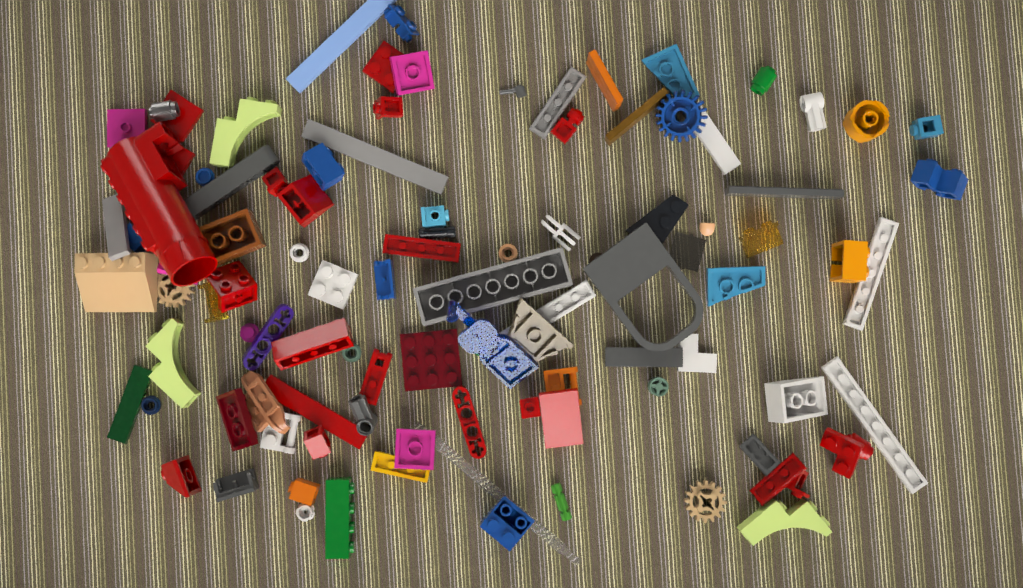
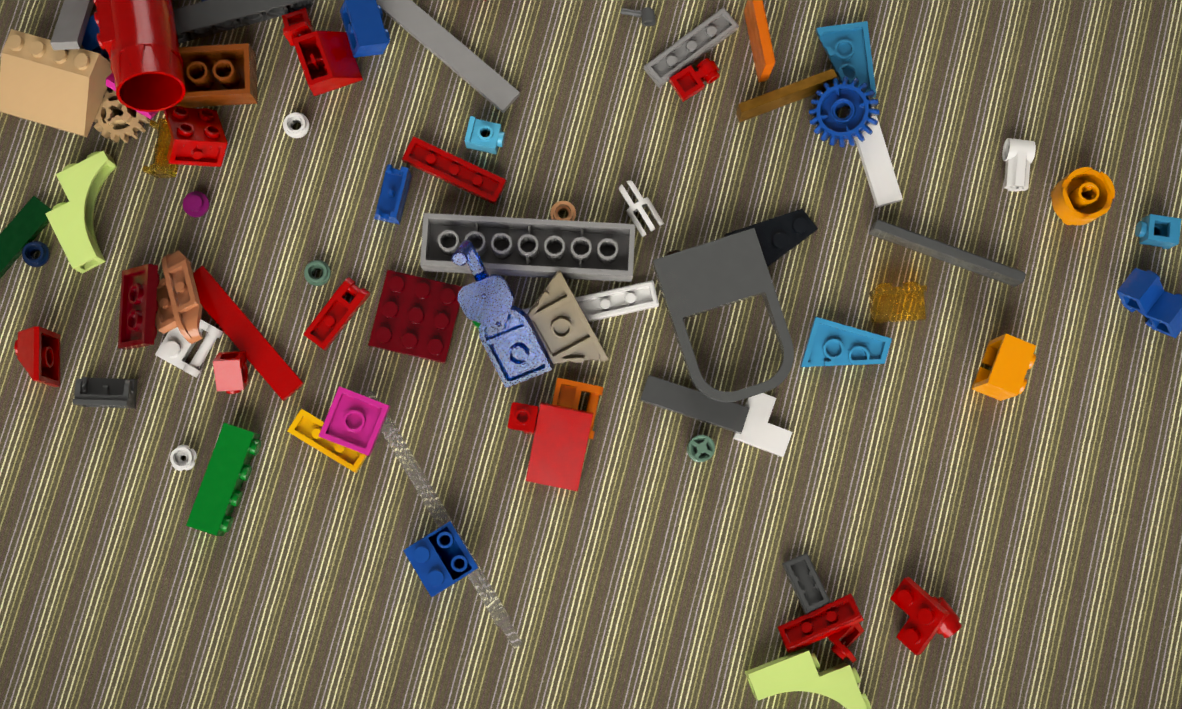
camera: 15 degrees right, 5 degrees down
dark purple beam [242,304,294,370] -> none
brick [271,318,354,370] -> none
orange brick [288,478,321,506] -> none
white plate [308,260,358,310] -> none
dark grey piece [348,394,378,436] -> none
black axle [418,226,456,239] -> none
red beam [452,385,487,459] -> none
bright green axle [551,483,572,521] -> none
clear smoke piece [670,232,706,272] -> none
tan gear [683,480,727,523] -> none
light nougat hinge [699,222,715,236] -> none
green brick [750,66,777,96] -> none
white slope [764,376,828,423] -> none
white tile [821,356,928,494] -> none
white tile [842,217,899,331] -> none

